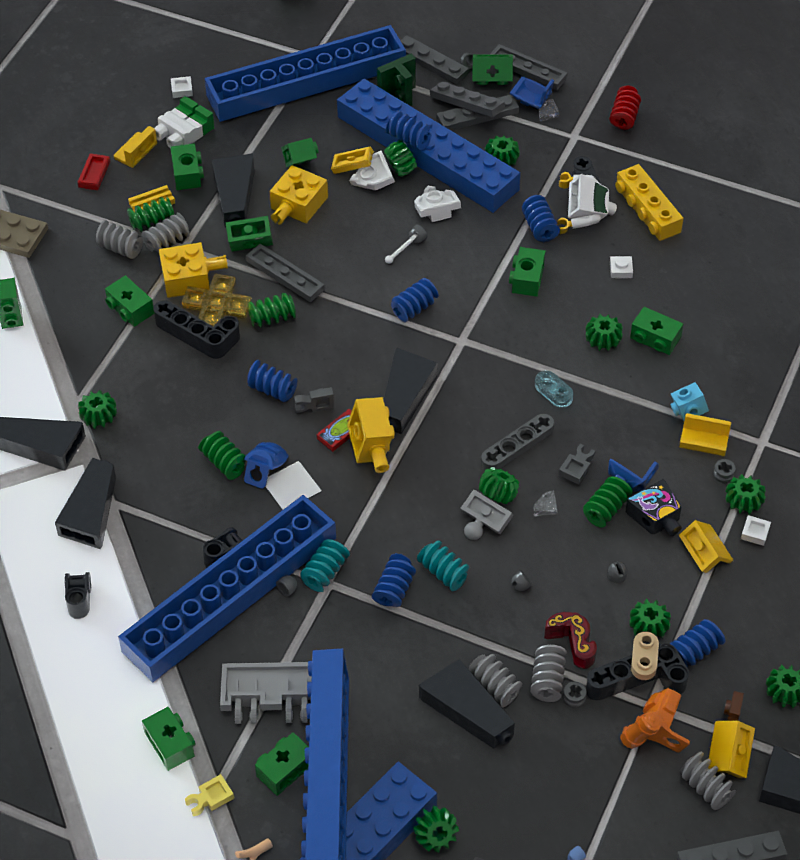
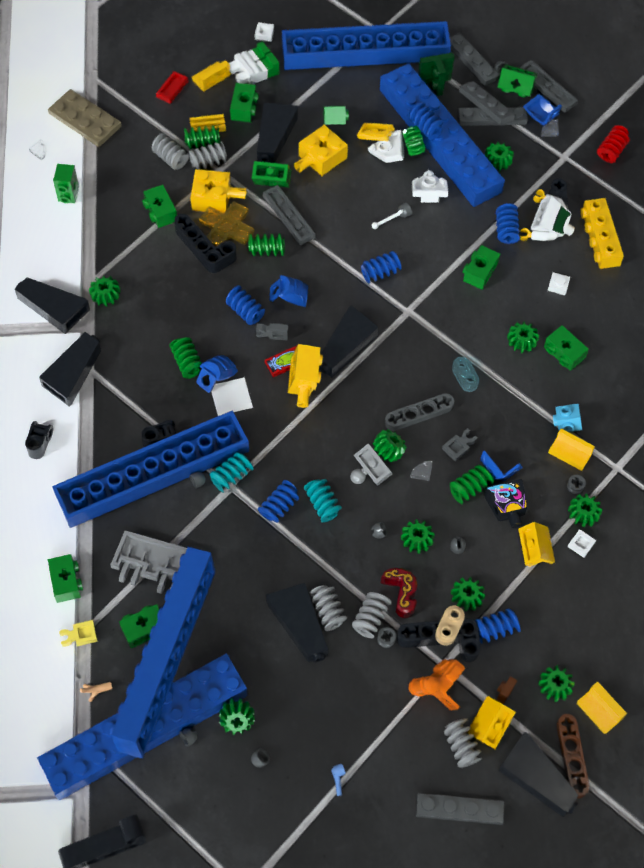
camera: 15 degrees right, 10 degrees up
none -> blue piece [269,275,308,307]
none -> green gear [401,519,435,554]

